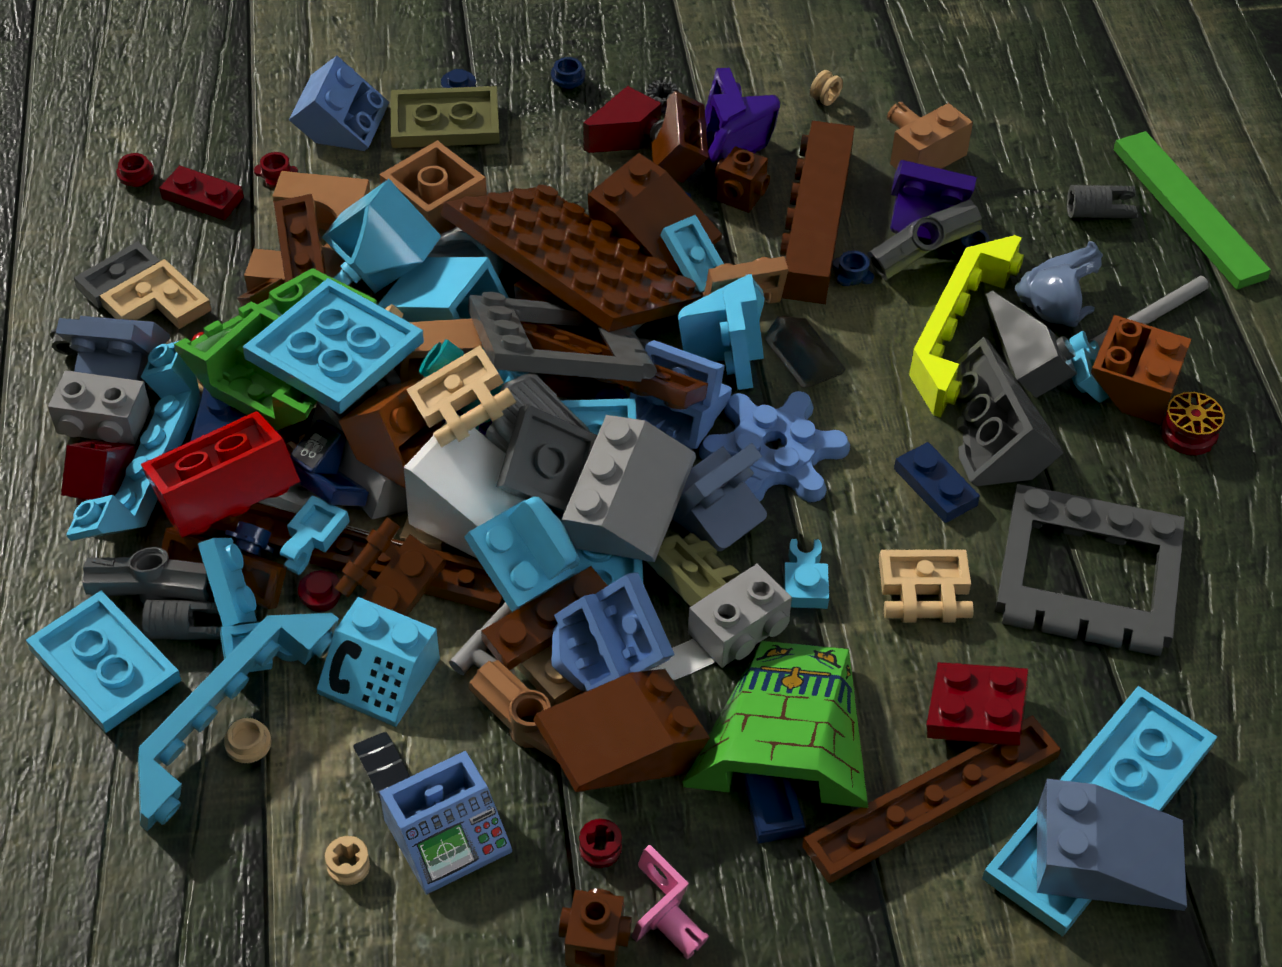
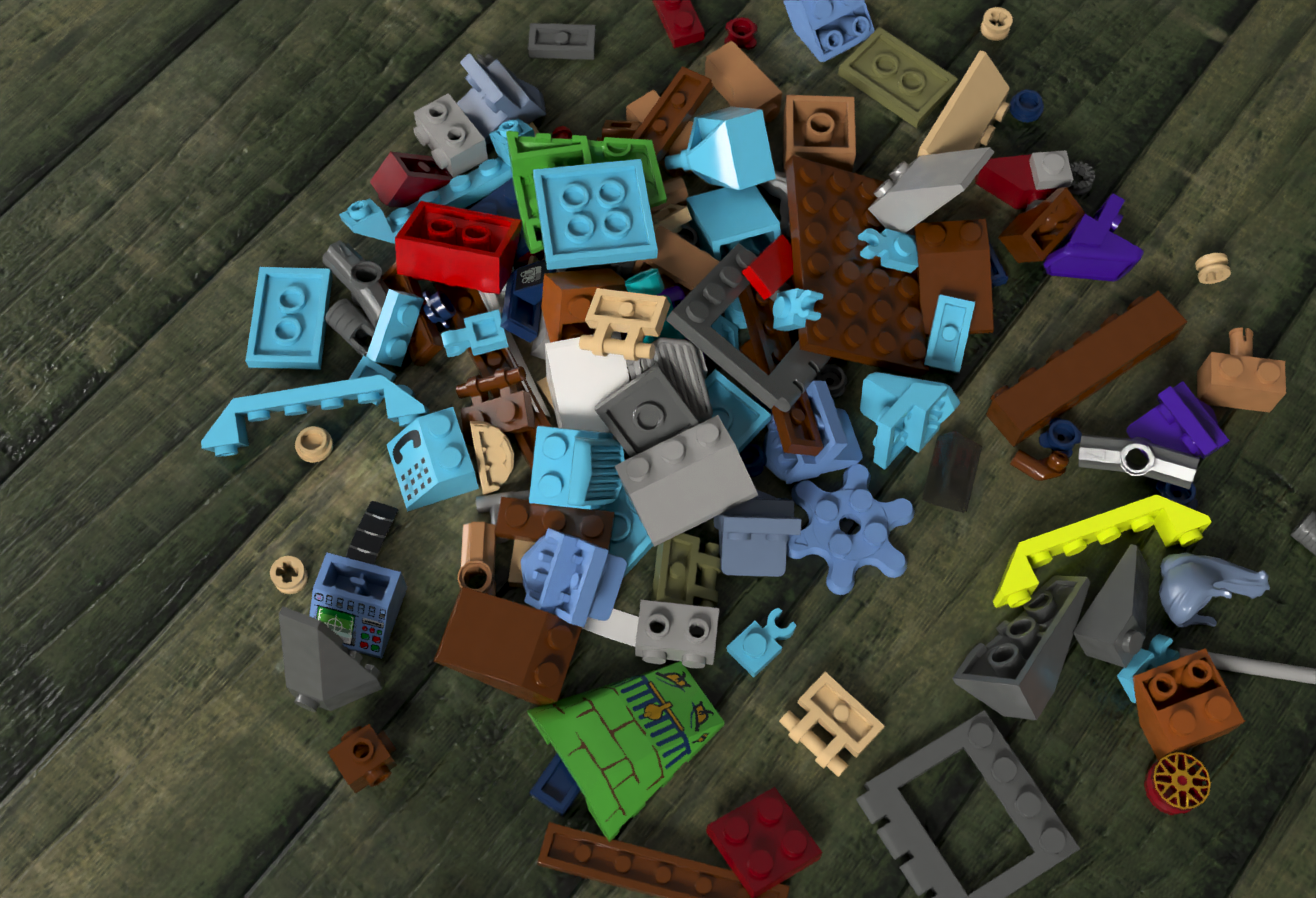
camera: 45 degrees right, 15 degrees up
tan plate [100,259,212,329] -> none
dark red plate [298,570,342,612] -> none
dark blue plate [441,69,476,88] -> none
dark red bush [579,818,622,868] -> none
bright pink bracket [631,845,709,959] -> none
medium nougat plate [702,256,788,304] -> none
reddish brown brick [714,146,770,213] -> none
dark blue plate [894,442,980,523] -> none
none -> dark grey wedge [279,606,386,712]
none -> tan plate [470,421,514,496]
none -> red tile [742,234,794,300]
none -> medium azure plate [773,288,823,332]
none -> medium azure plate [858,228,919,273]
none -> light grey slope [868,147,994,233]
none -> tan slope [917,50,1010,158]
none -> tan bush [981,7,1013,41]
none -> reddish brown arm [1010,449,1069,481]
none -> light grey plate [1029,150,1073,190]

